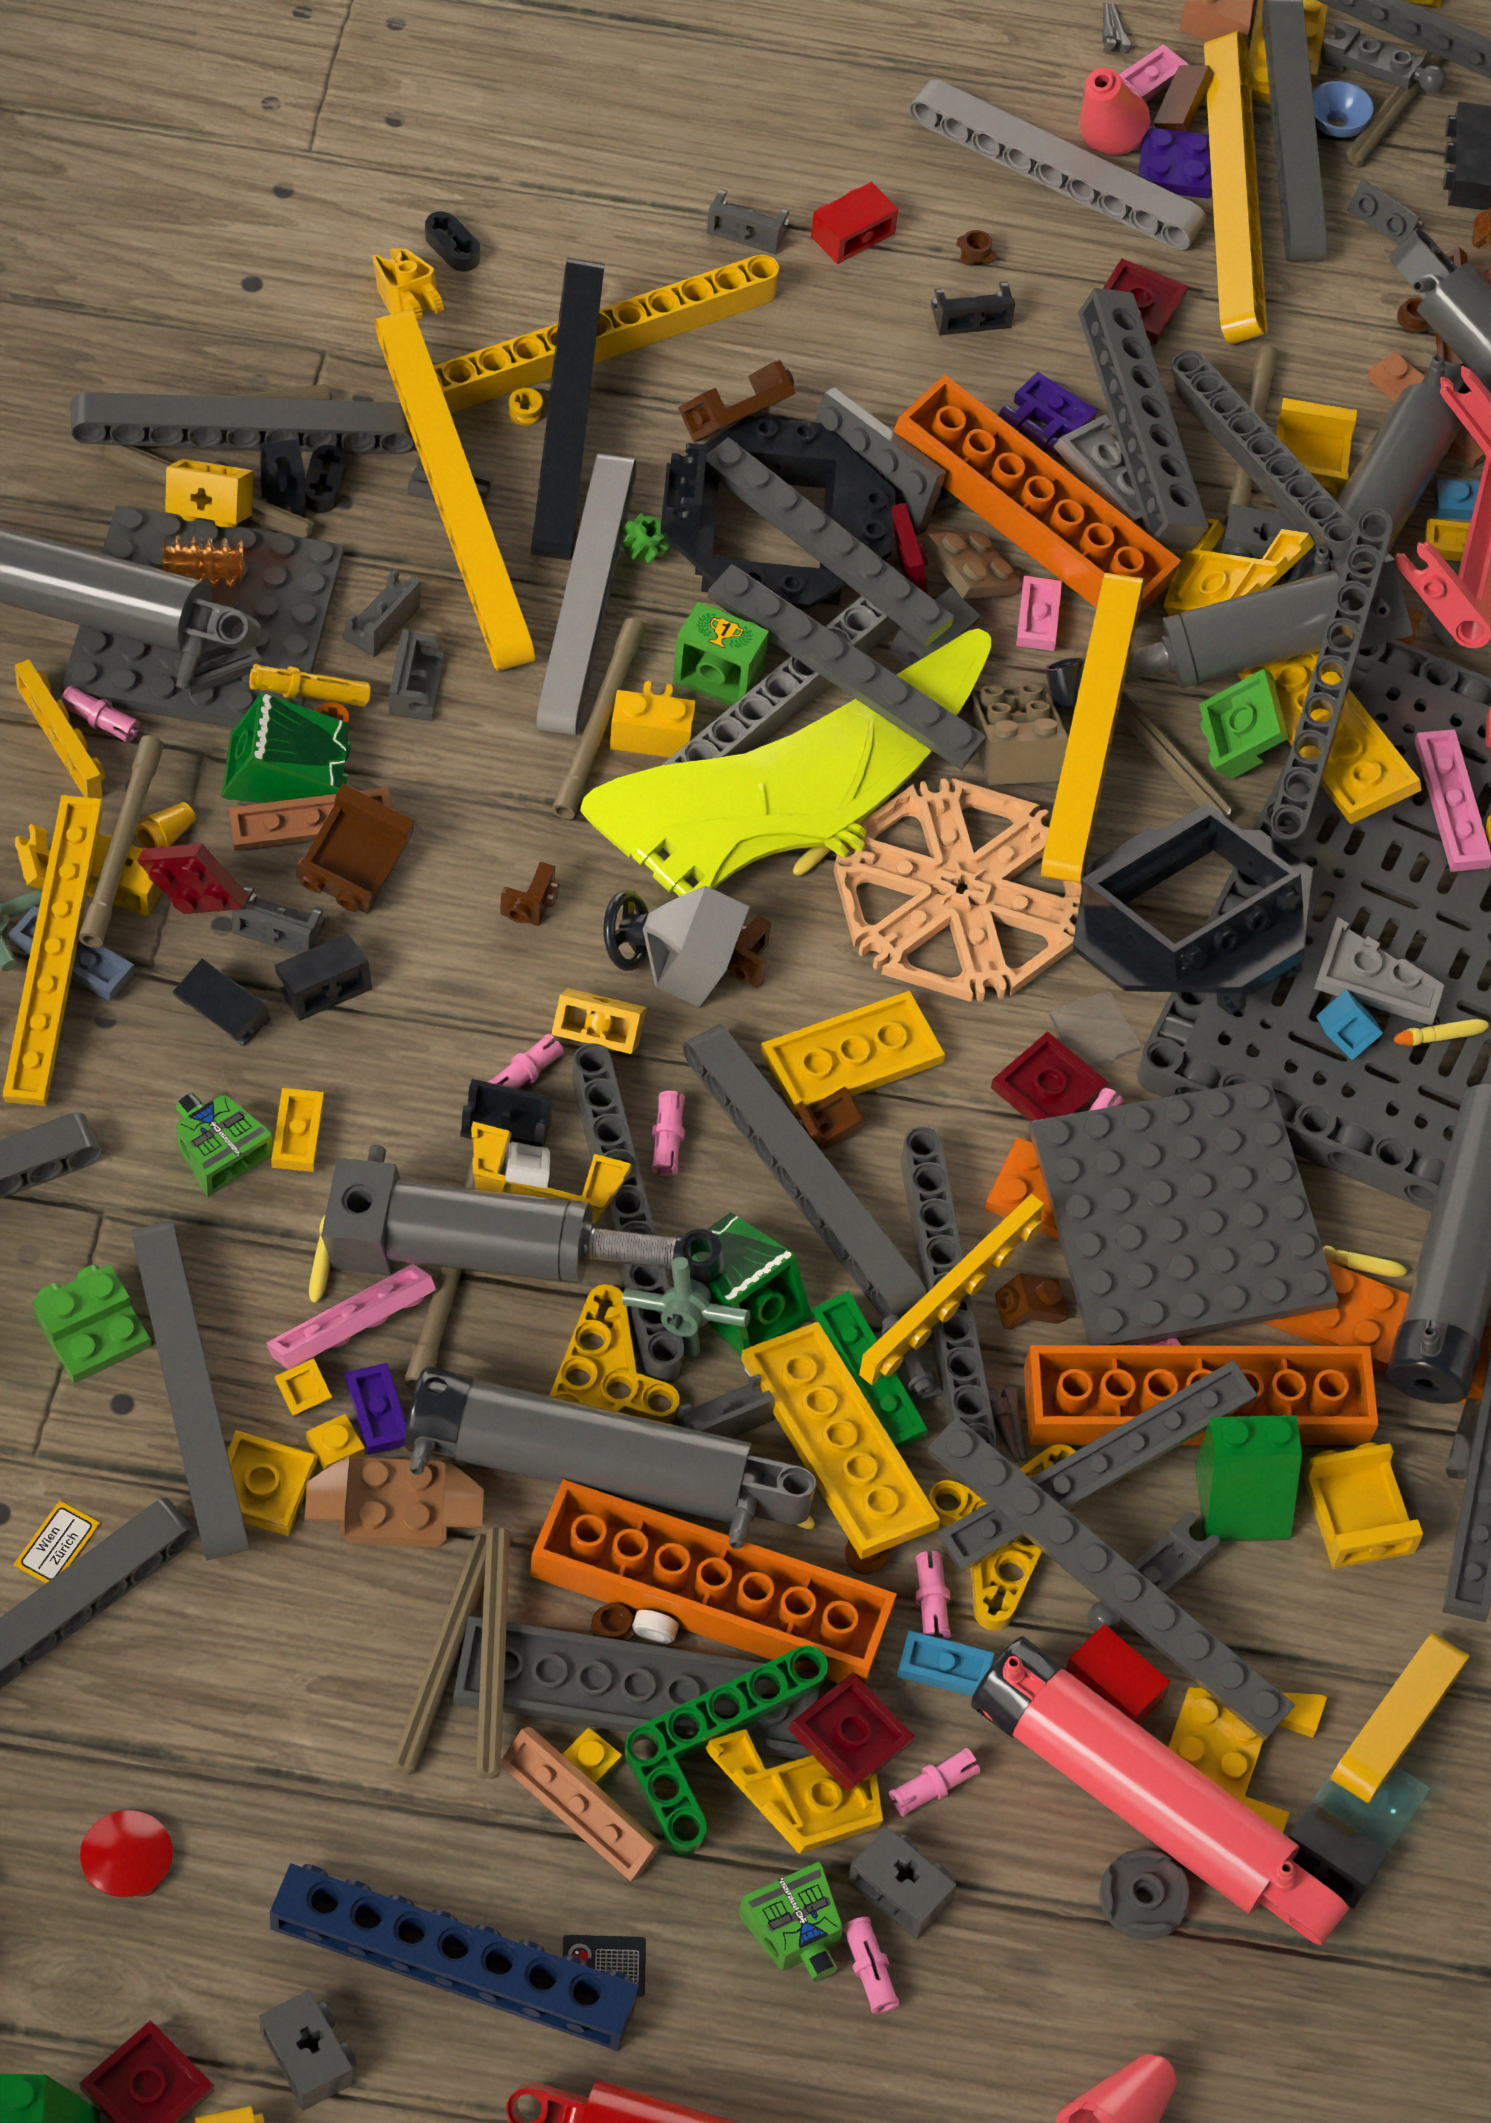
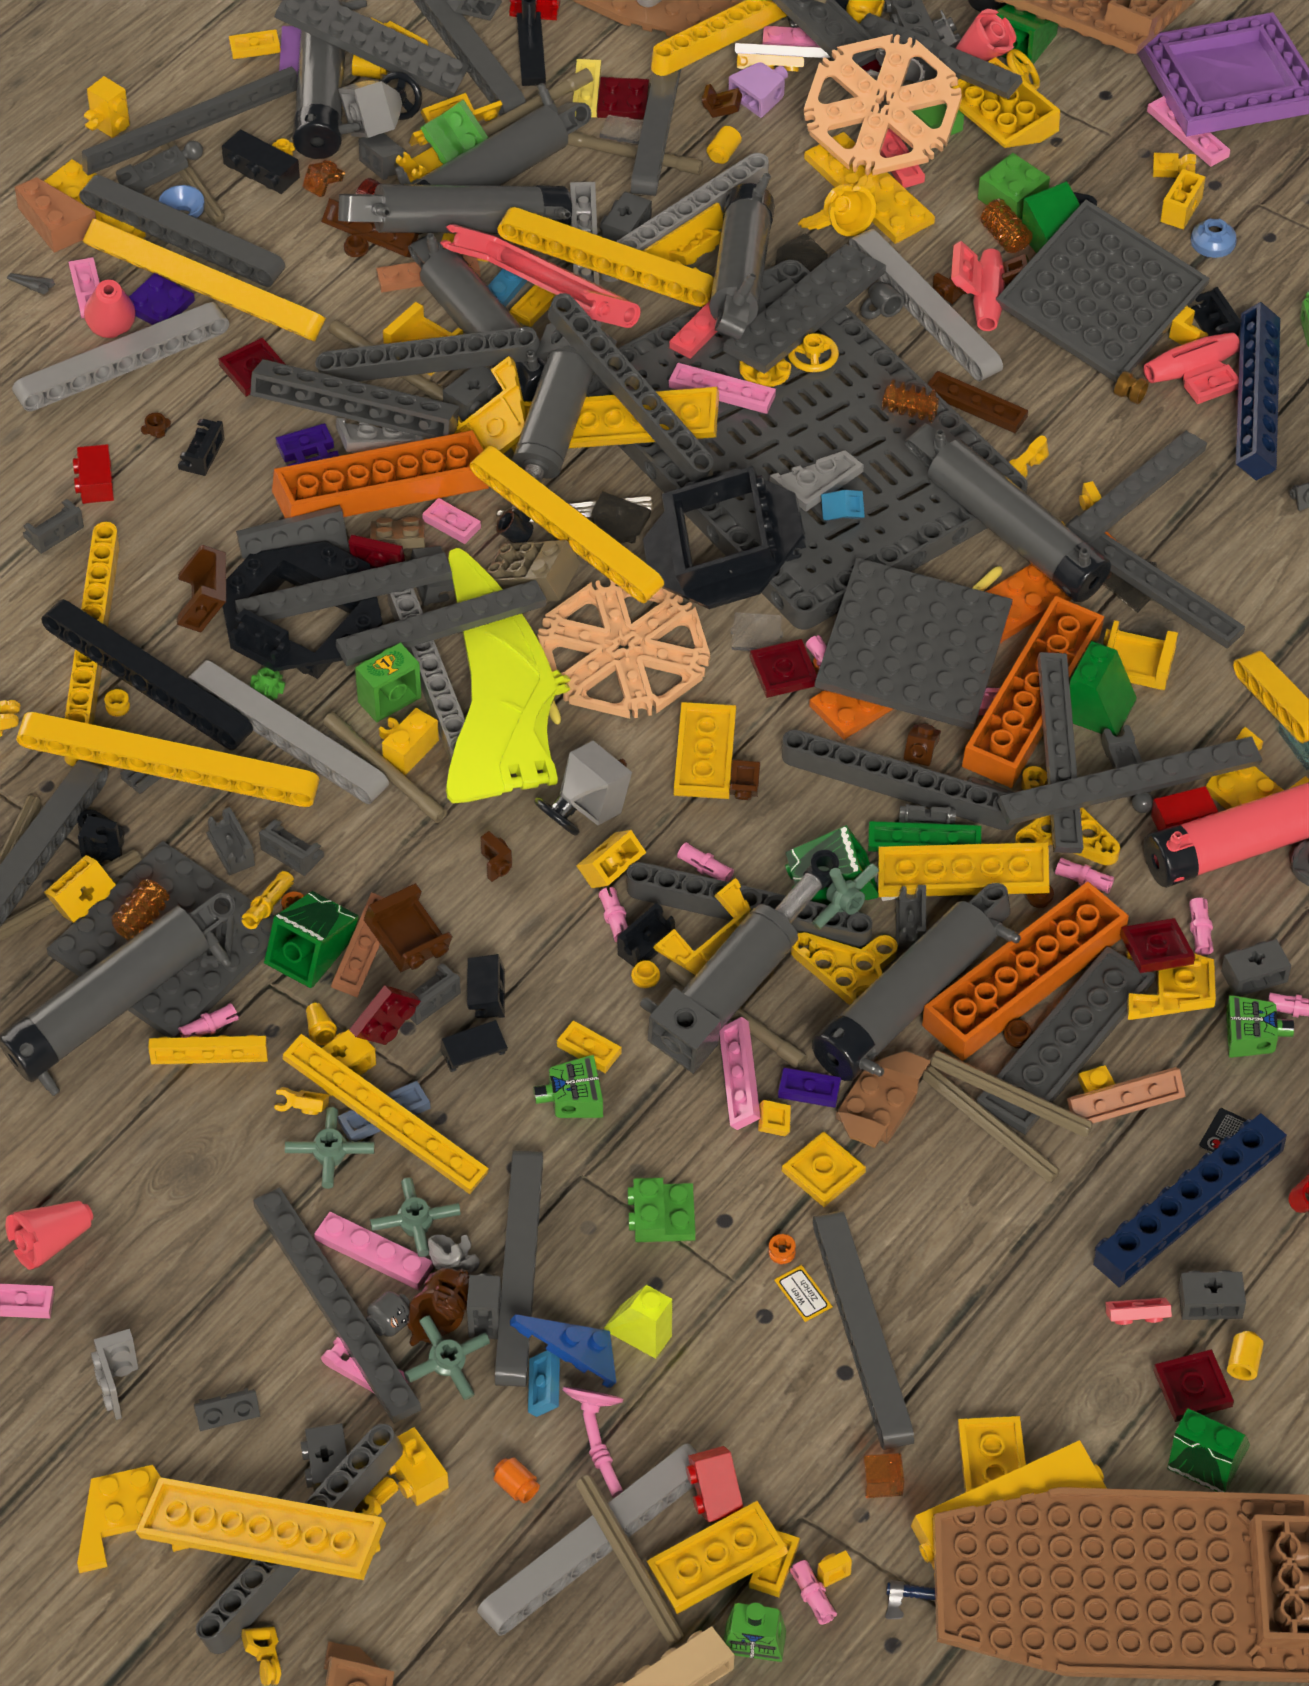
camera: 55 degrees left, 5 degrees down
dark tan piece [79,735,164,948] -> none
red dish [80,1810,173,1897] -> none
dark grey beam [131,1220,250,1561] -> none
yellow plate [306,1414,365,1470] -> none
light yellow piece [309,1215,331,1303] -> none
white tile [505,1142,550,1188] -> none
green beam [625,1645,828,1855] -> none
white tile [632,1610,679,1644] -> none
dark grey beam [682,1024,927,1319] -> none
yellow plate [859,1193,1044,1385] -> none
dark azure plate [897,1630,994,1696] -> none
reddish brown tile [1153,65,1214,131] -> none
bright green plate [1199,669,1289,779] -> none
dark grey hinge [1347,179,1424,245] -> none
light yellow piece [1394,1019,1489,1046] -> none
none -> clear smoke slope [591,491,651,544]
none -> yellow plate [631,961,660,988]
none -> orange bush [769,1234,796,1264]
none -> coral plate [1105,1297,1172,1325]

